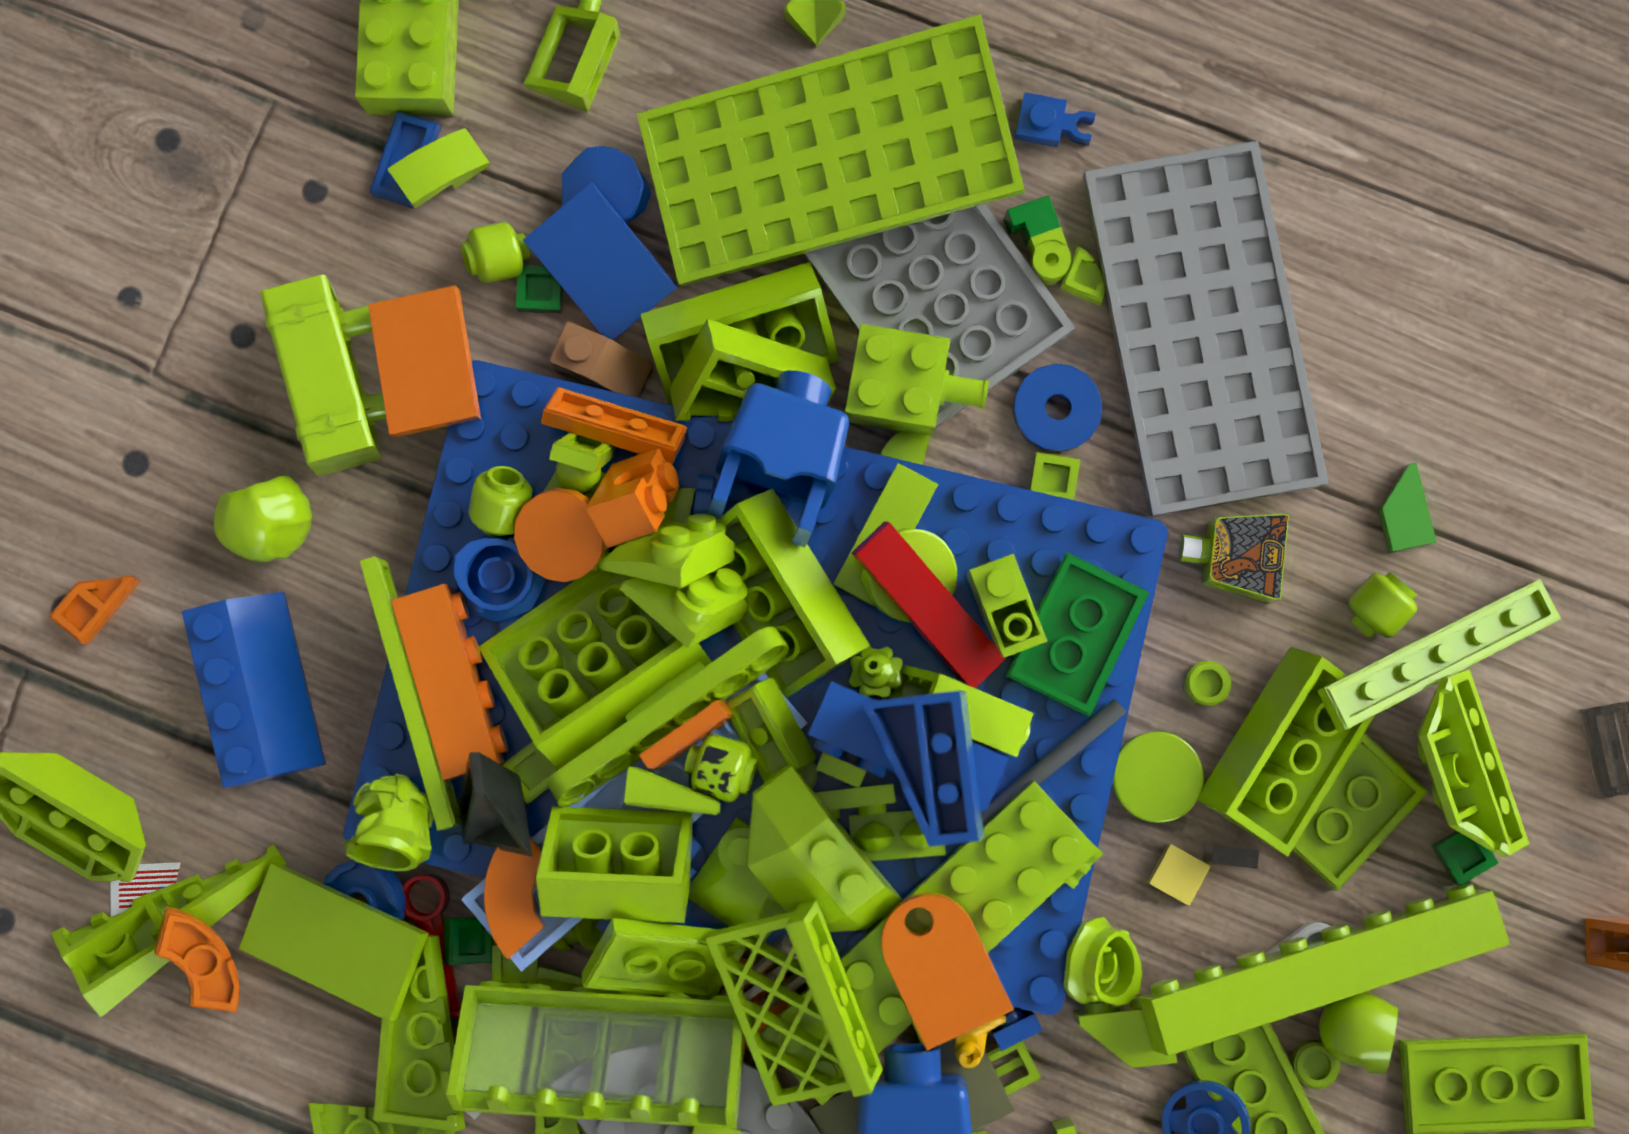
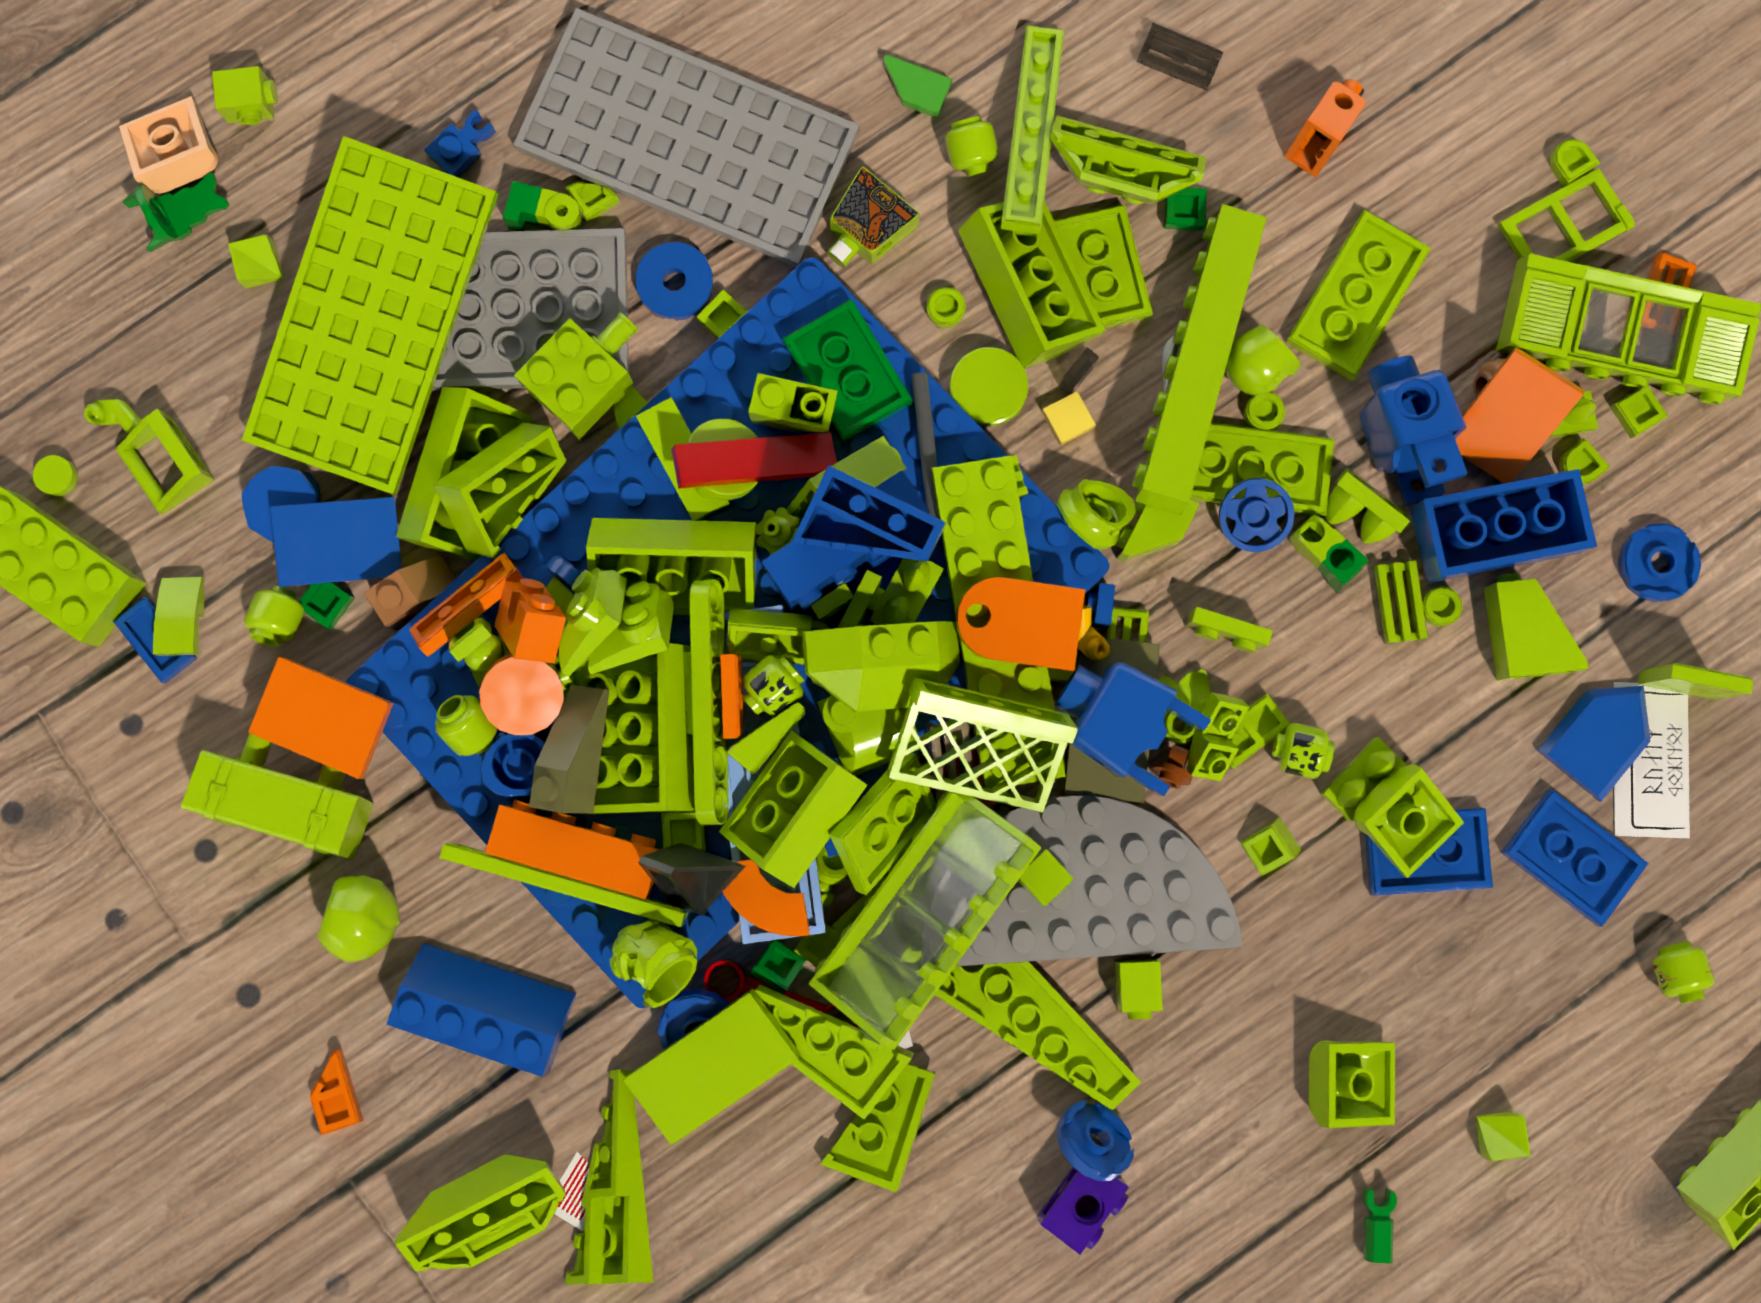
camera: 65 degrees left, 0 degrees up
orange tile [154,906,239,1013] -> none
blue piece [708,370,849,547] -> none
none -> olive slope [529,685,609,813]

